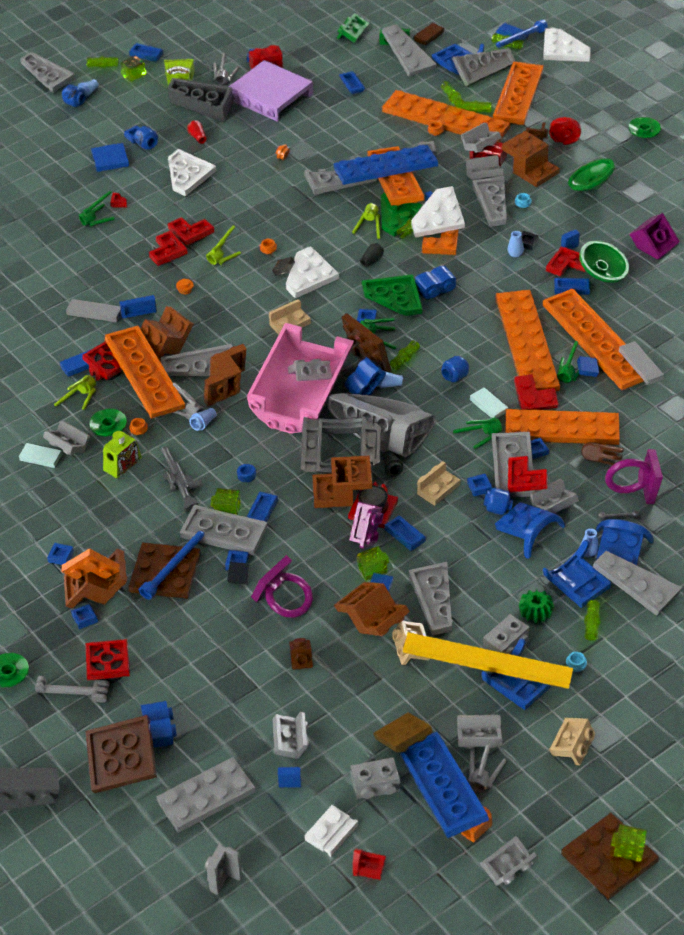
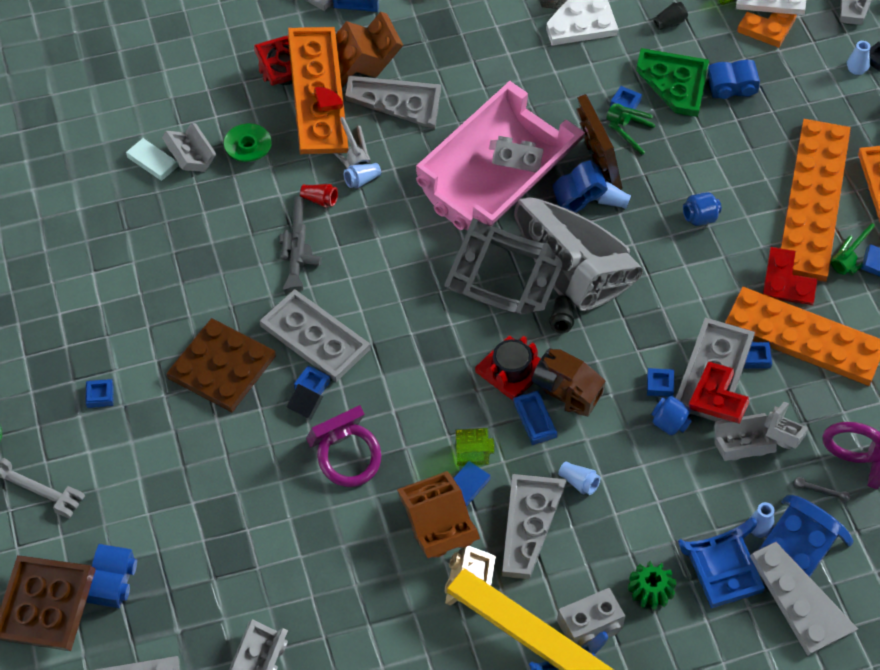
camera: 20 degrees right, 10 degrees up
blue tile [47,543,74,565] -> none
lime plant [54,375,96,410] -> none
blue tile [60,350,90,377] -> none
orange plate [61,548,120,580] -> none
dark orange bracket [64,548,127,609] -> none
red piece [85,639,130,683] -> none
lime torso [103,431,142,479] -> none
orange plate [129,418,148,435] -> none
blue piece [139,531,204,600] -> none
dark orange bracket [204,344,247,407] -> none
clear neon green brick [211,488,241,515] -> none
blue tile [237,464,256,482] -> none
blue tile [247,492,278,522] -> none
tan bracket [269,299,311,335] -> none
reddish brown bracket [289,638,313,670] -> none
dark orange bracket [312,455,372,508] -> none
magenta bracket [349,502,383,549] -> none
clear neon green pin [390,340,420,370] -> none
tan bracket [417,461,461,506] -> none
green plant [453,417,502,449] -> none
light aqua tile [470,388,508,418] -> none
blue piece [495,502,565,559] -> none
reddish brown arm [581,442,624,465] -> none
clear neon green pin [584,600,601,641] -> none
none -> red cone [300,184,338,208]
none -> red tile [314,87,343,112]
none -> reddish brown piece [532,348,606,417]
none -> light blue cone [558,461,600,495]
none -> light grey bracket [764,402,808,449]

